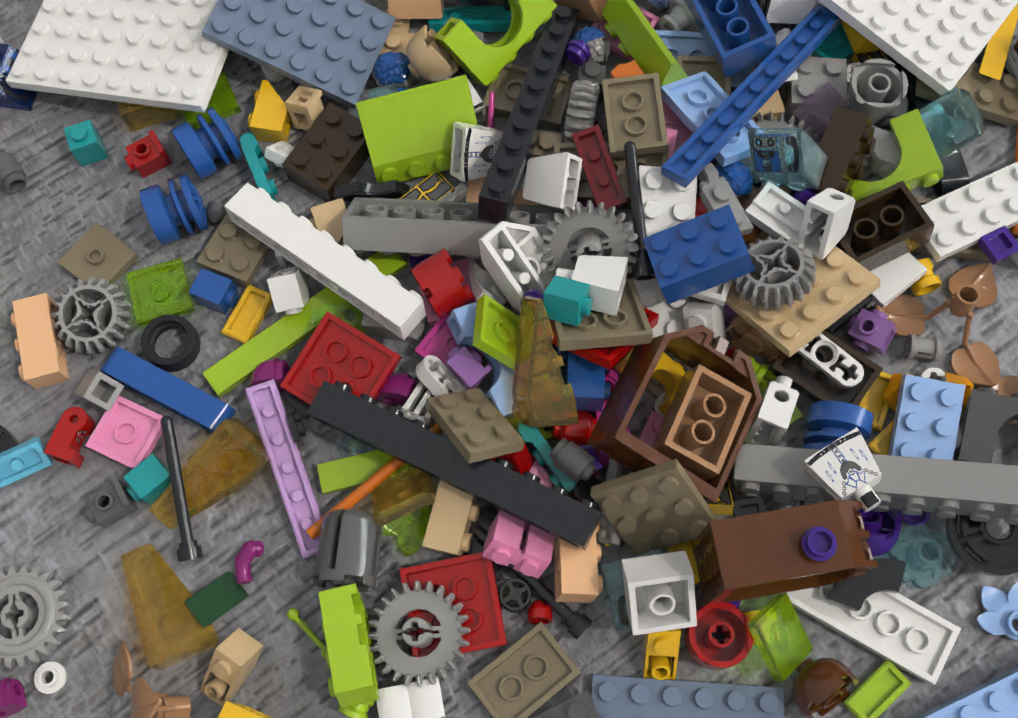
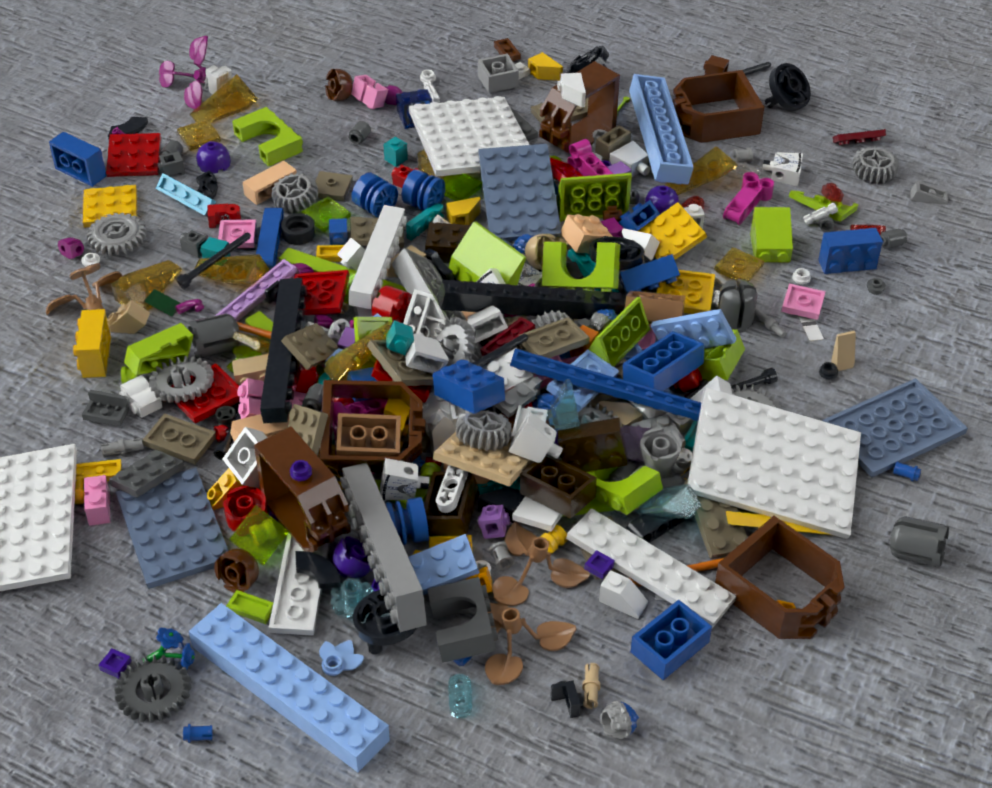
camera: 60 degrees right, 25 degrees down
light grey brick [74,369,124,411] -> none
tan brick [285,85,324,131] -> none
dark purple plate [565,40,591,66] -> none
white torso [804,427,882,512] -> none

